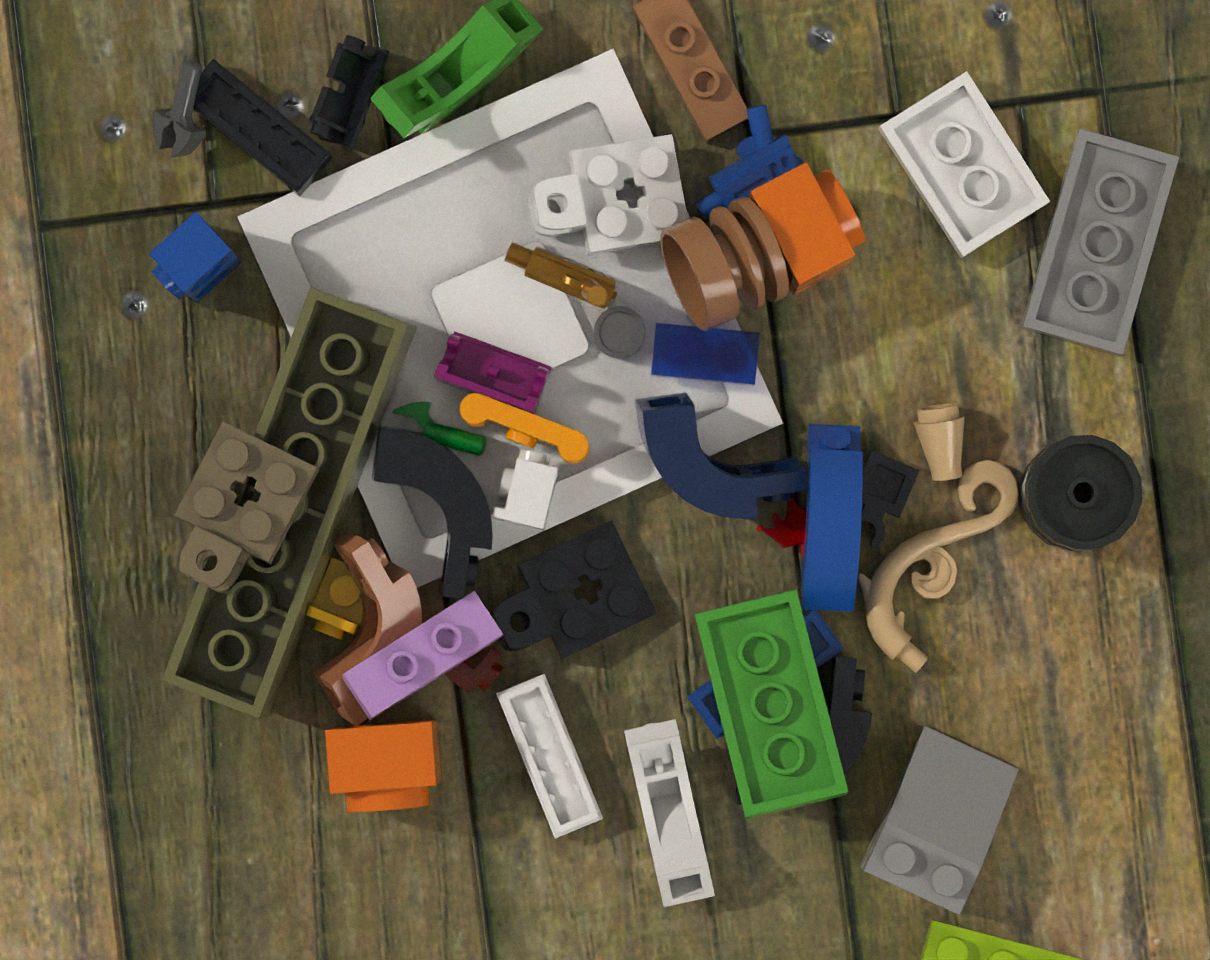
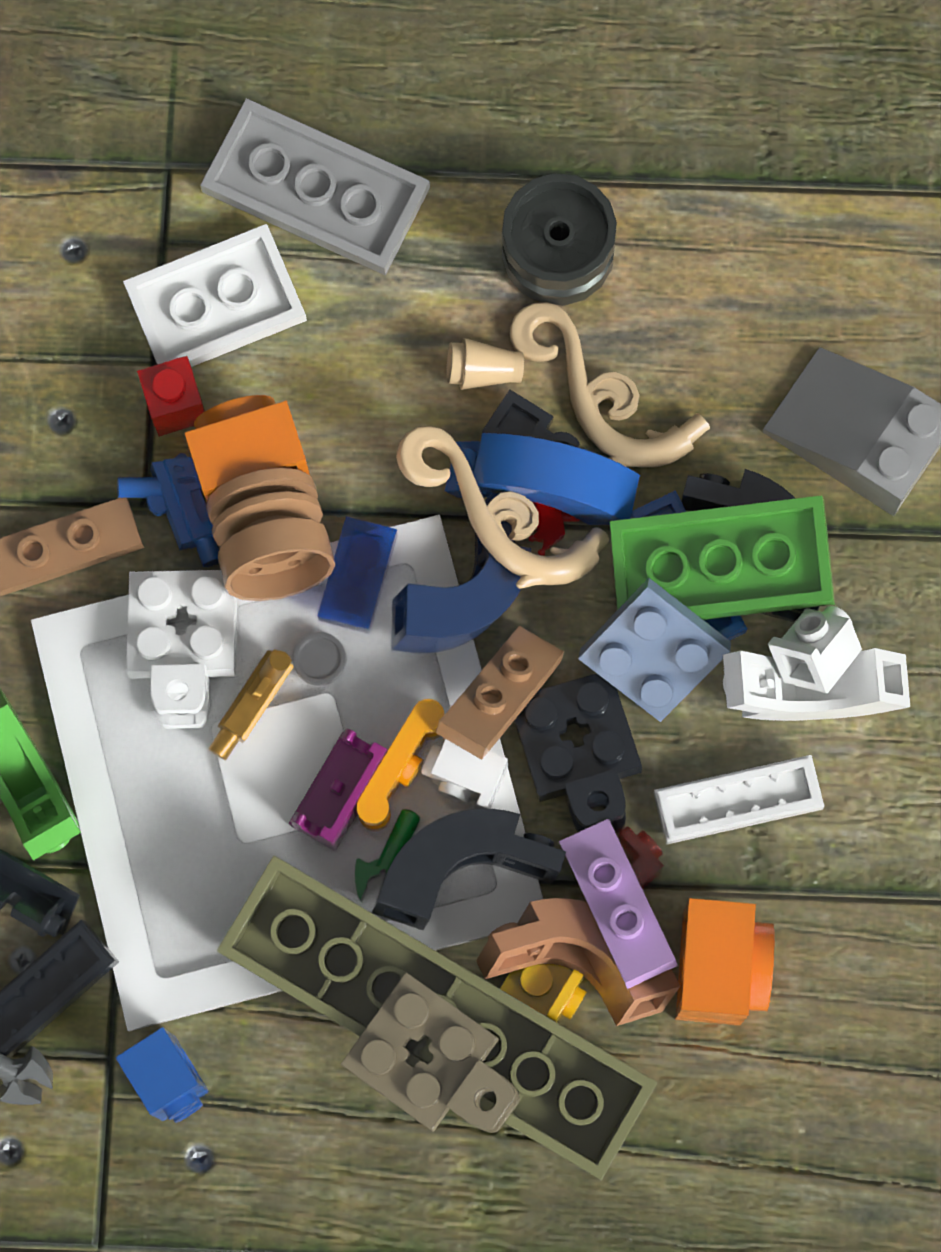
camera: 80 degrees left, 10 degrees down
none -> red brick [137,356,205,437]
none -> tan plant [396,426,609,589]
none -> medium nougat plate [436,626,564,760]
none -> sand blue plate [578,578,731,722]
none -> white brick [768,606,862,694]

